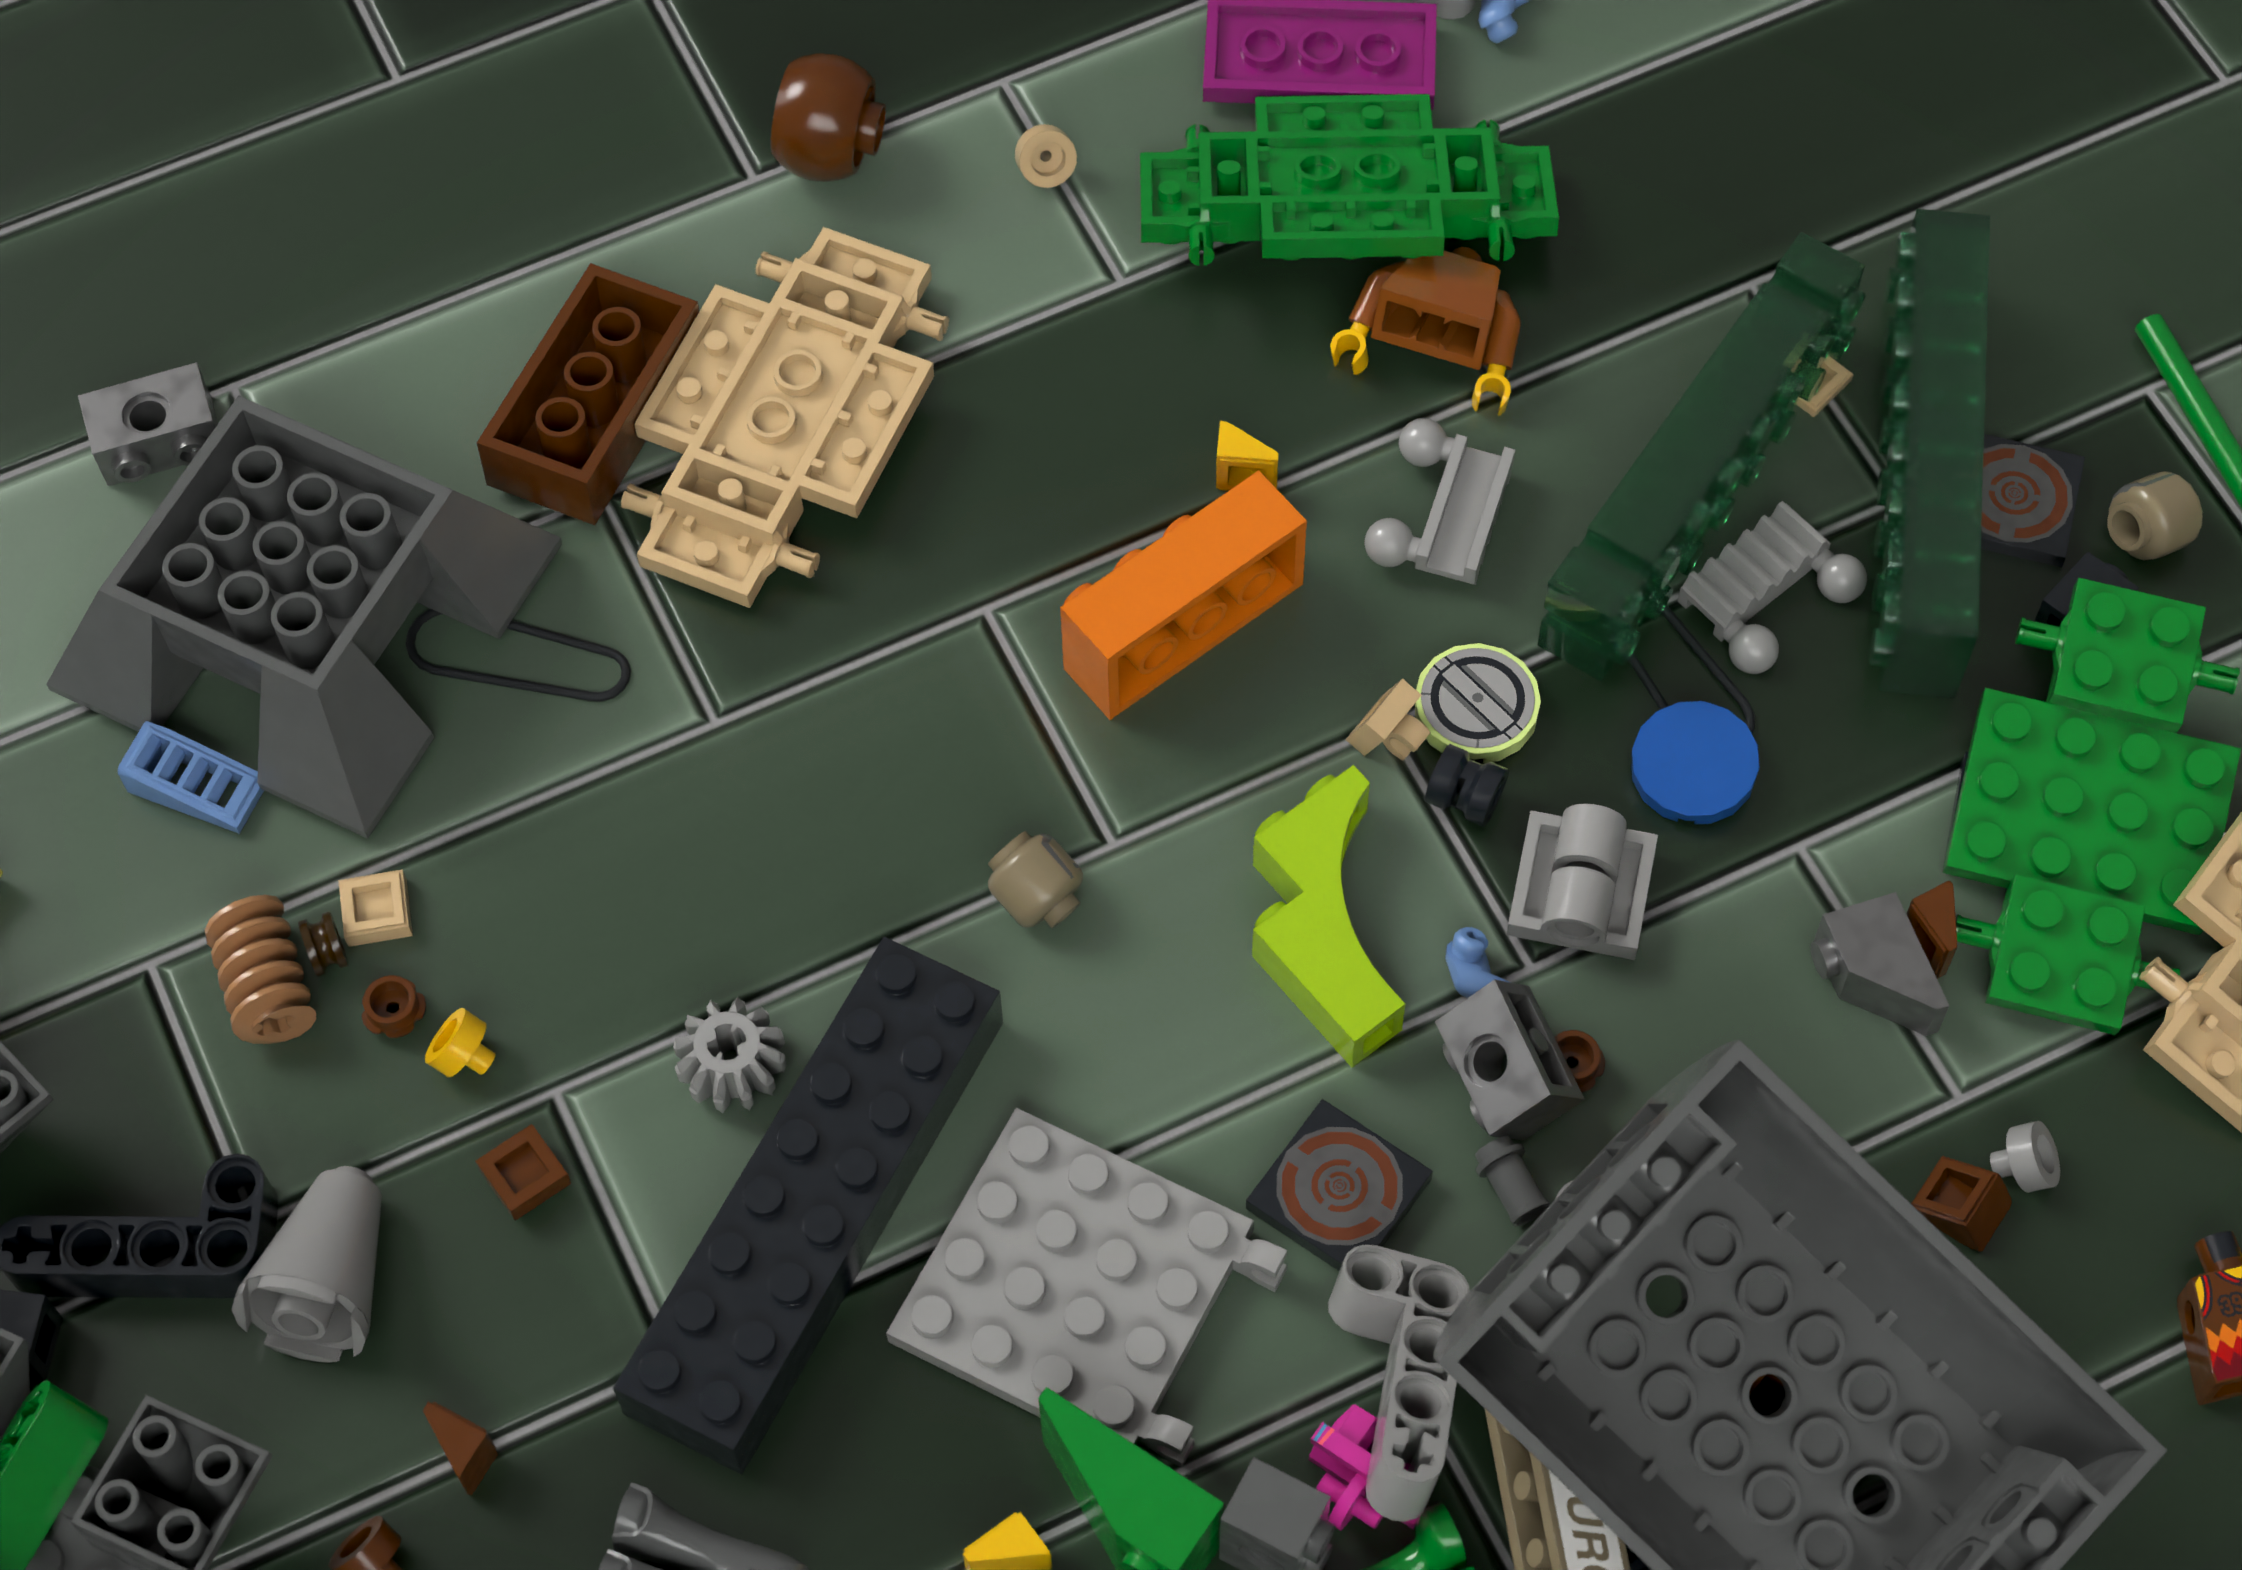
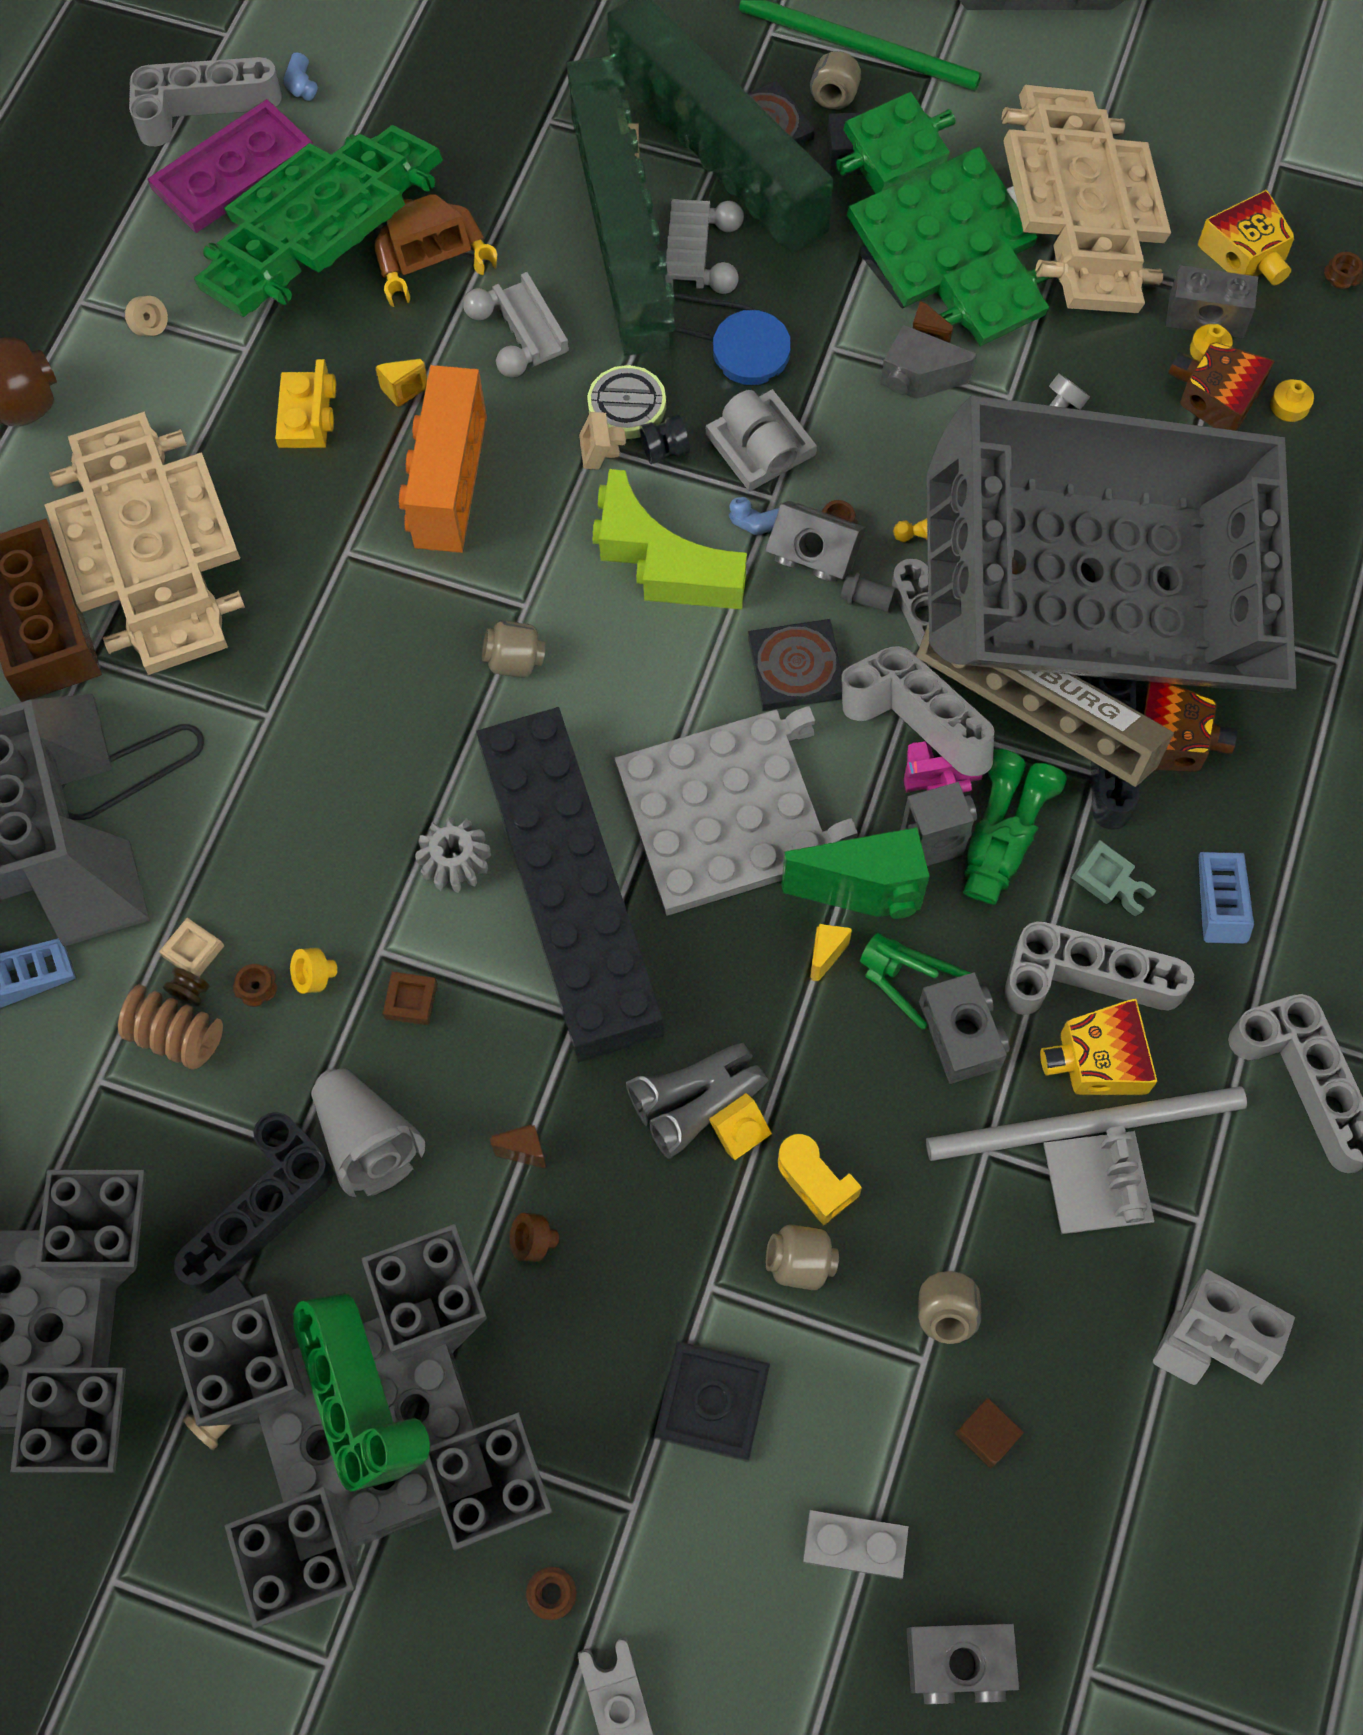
camera: 45 degrees left, 5 degrees up
none -> yellow bracket [275,359,336,448]

